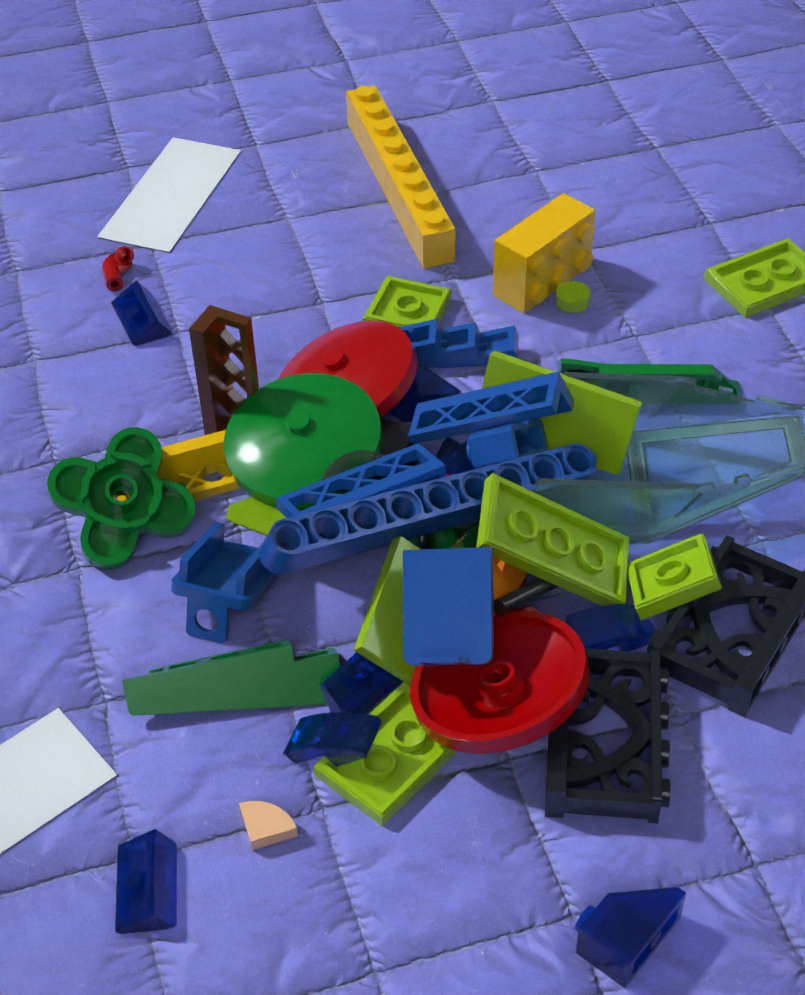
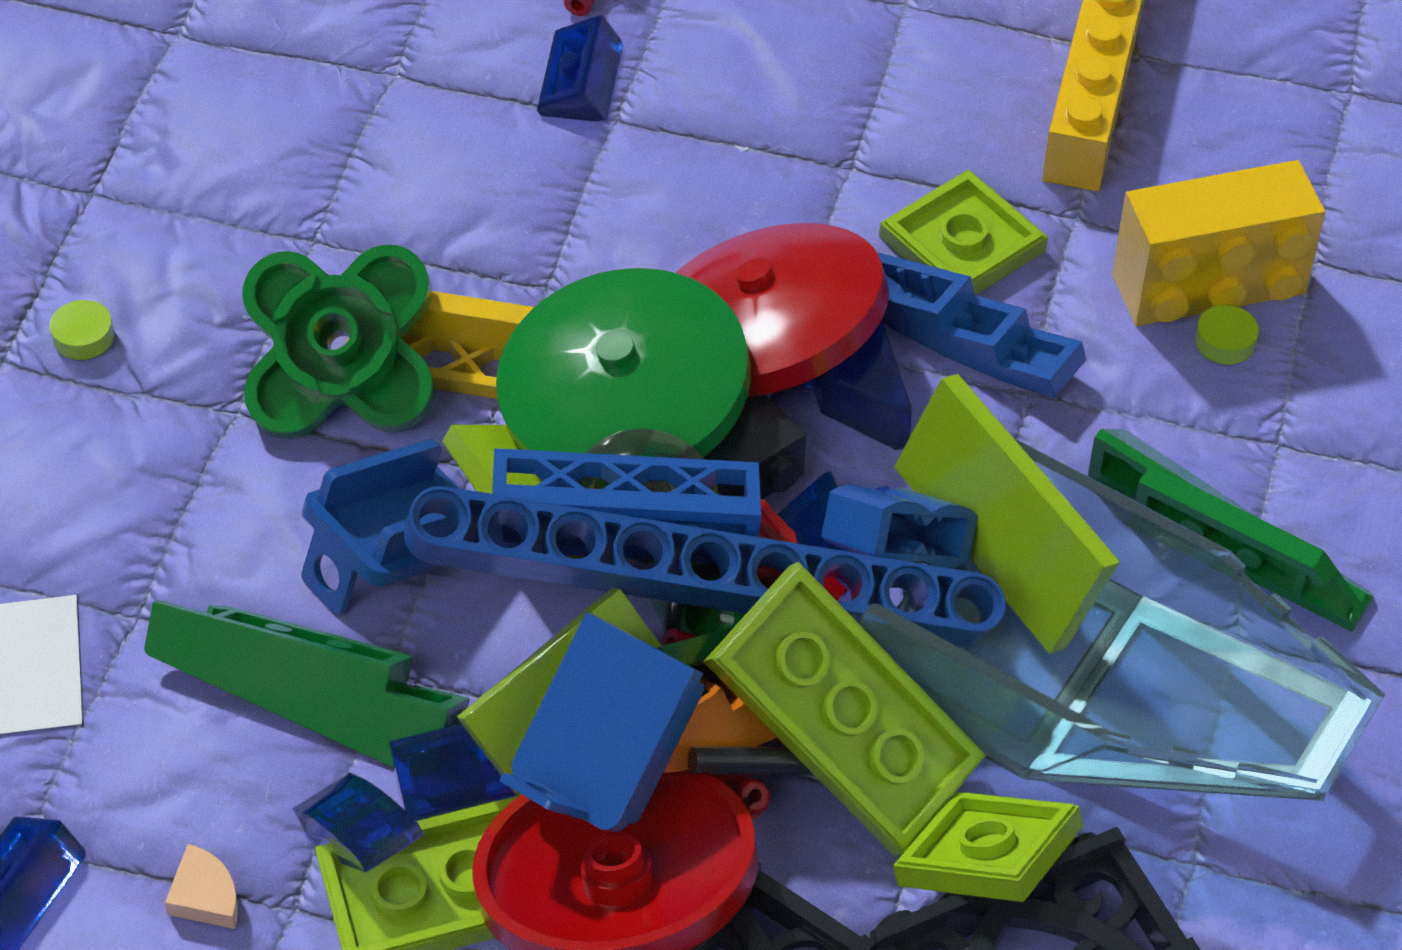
camera: 30 degrees right, 5 degrees up
reddish brown fence [189,305,259,435] -> none
blue fence [408,372,574,444] -> none
clear blue slope [566,604,656,652] -> none

